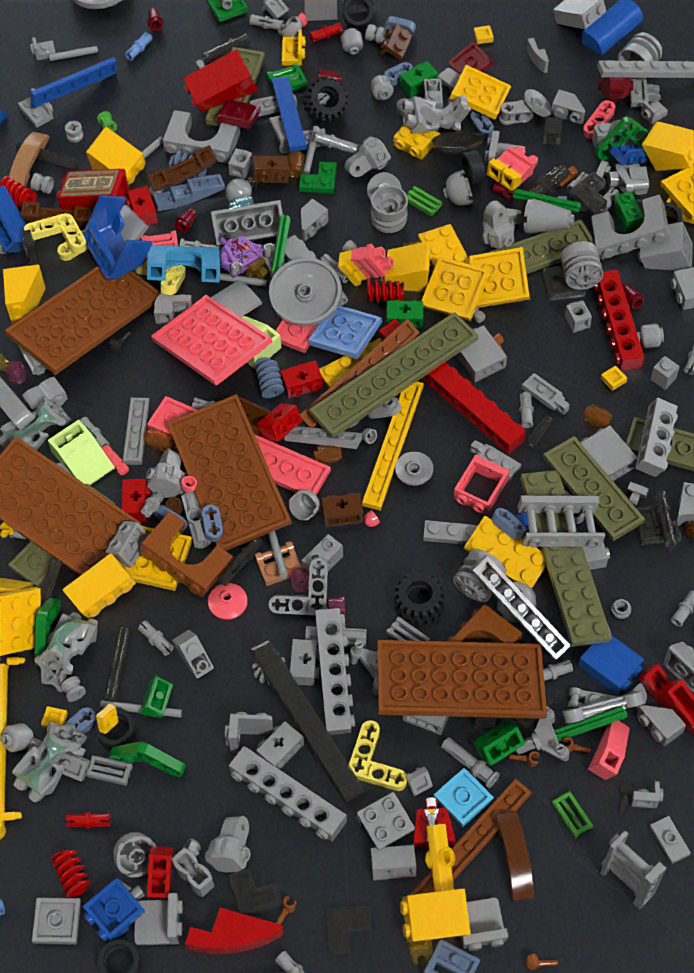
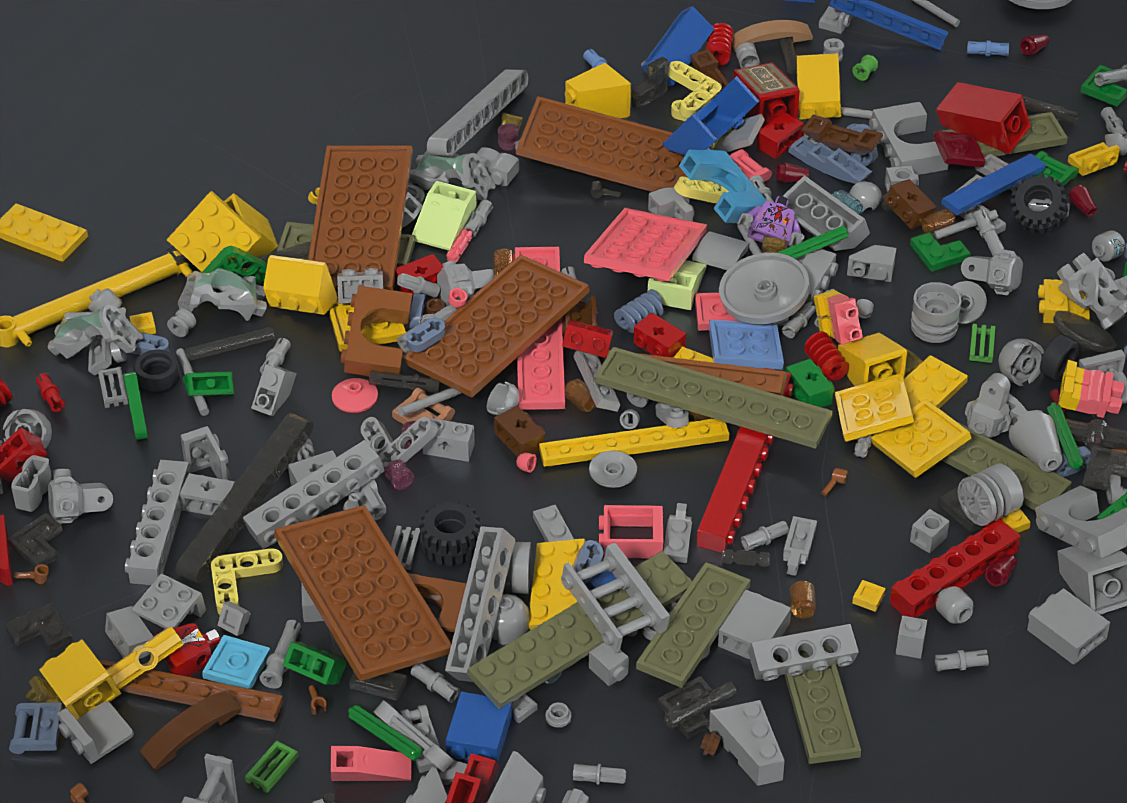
camera: 60 degrees right, 15 degrees down
yellow plate [96,704,118,734] -> none
light grey tile [123,398,150,465] -> none
light grey brick [455,325,507,382] -> none
light grey axle [516,706,570,762] -> none
dark orange hand [563,737,591,754] -> none
light grey tile [627,482,649,505] -> none

